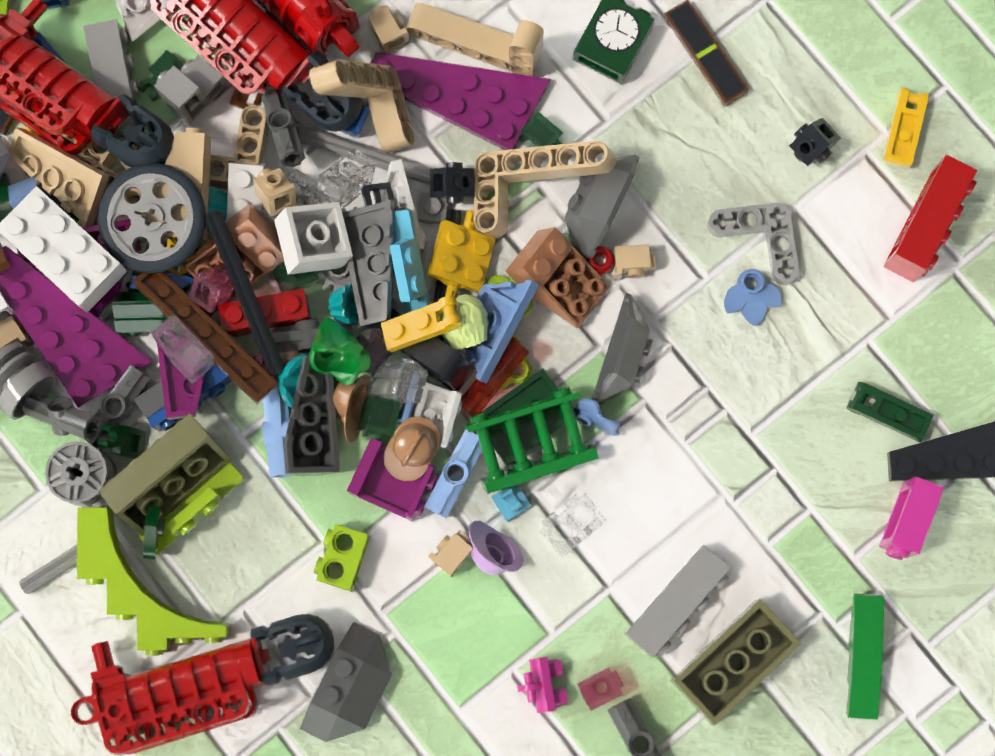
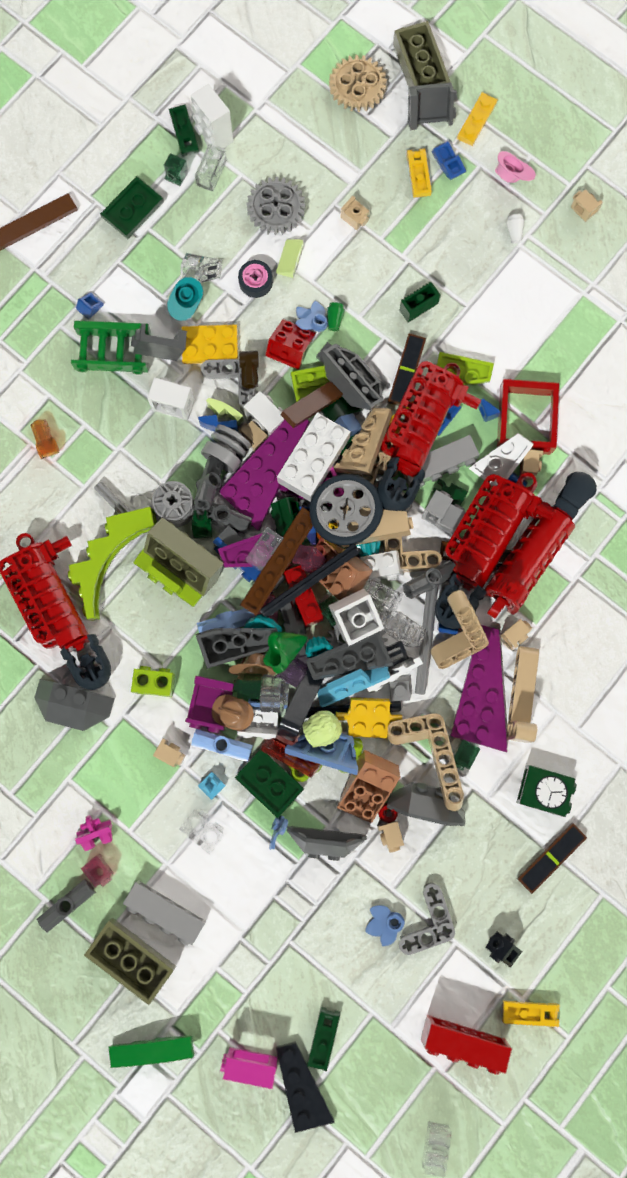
camera: 75 degrees right, 0 degrees up
dark green plate [143,505,165,560] -> none
tan brick [254,168,297,216] -> none
yellow plate [381,296,462,352] -> none
black brick [430,162,475,204] -> none
green fence [464,387,599,494] -> none
lavender piece [468,521,523,576] -> none

